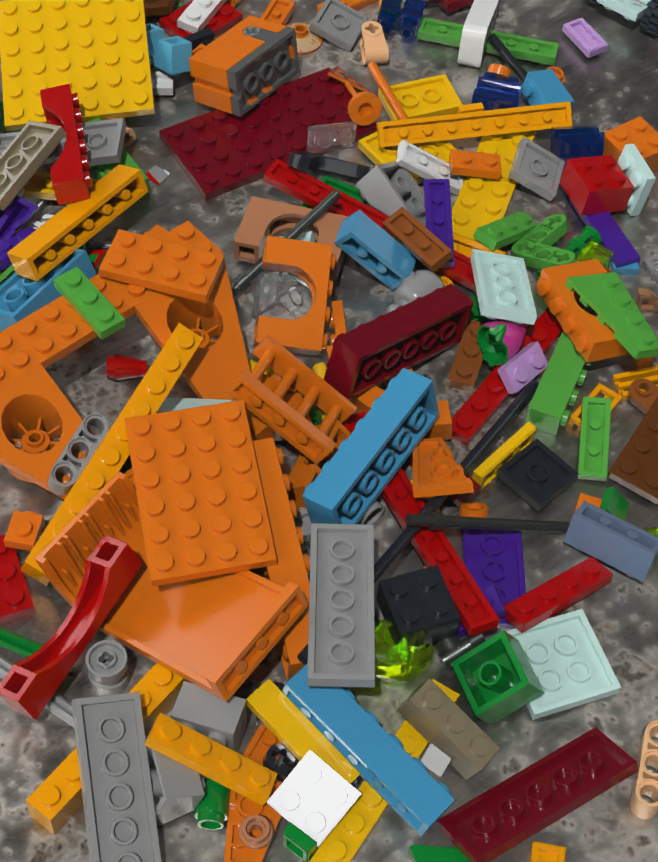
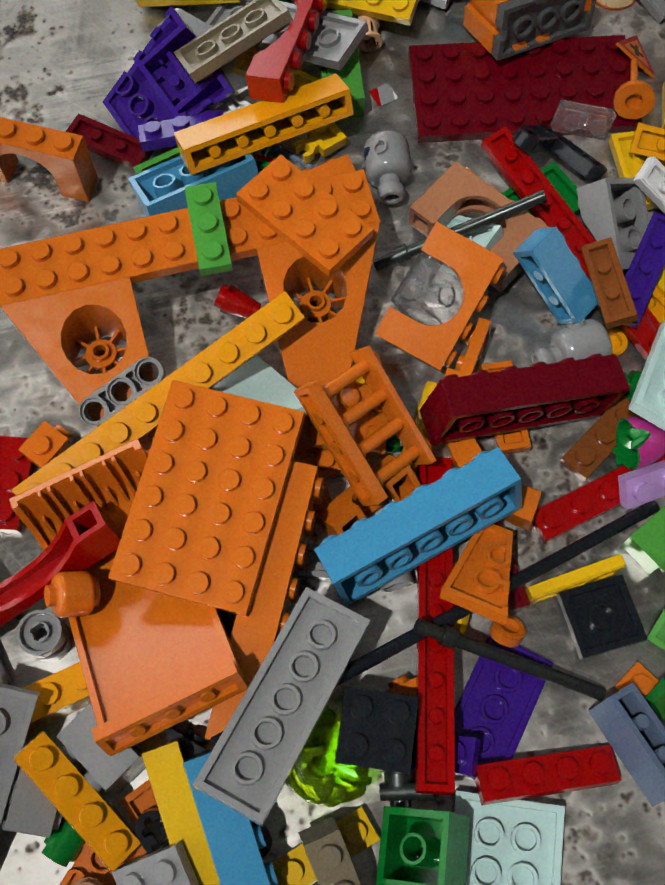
camera: 30 degrees right, 15 degrees up
none -> orange head [44,570,100,618]
none -> yellow plate [294,122,347,164]
none -> light grey piece [362,130,411,205]

